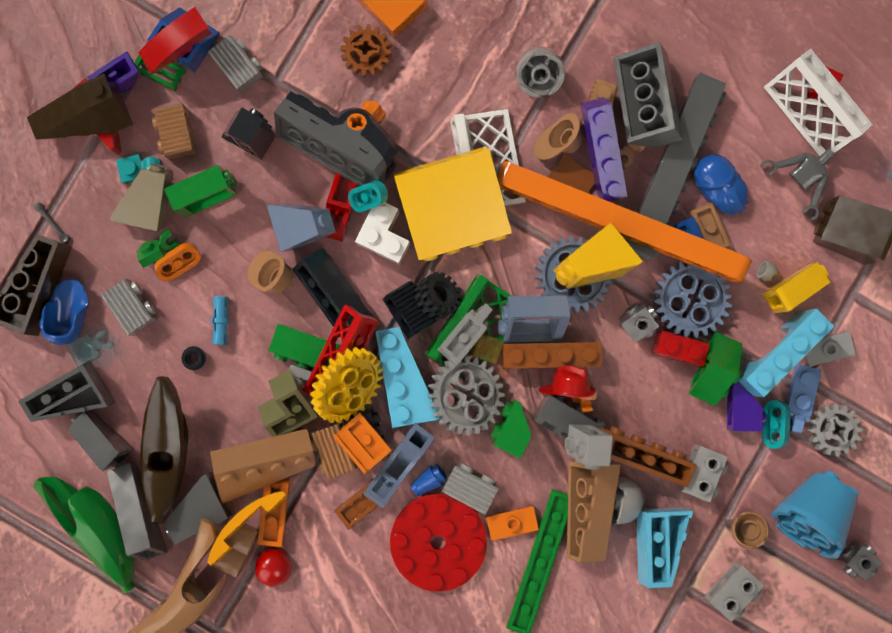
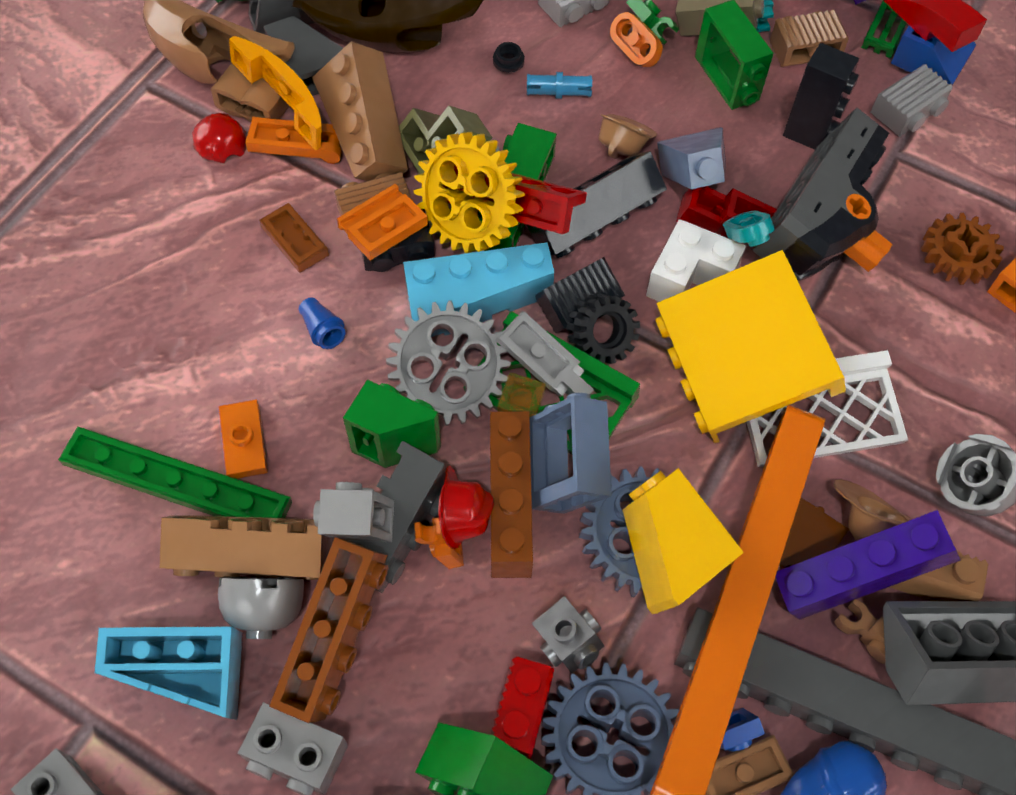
camera: 85 degrees right, 25 degrees down
sand blue arch [363,423,435,509] -> none
red plate [390,493,487,592] -> none
light grey brick [442,463,499,514] -> none

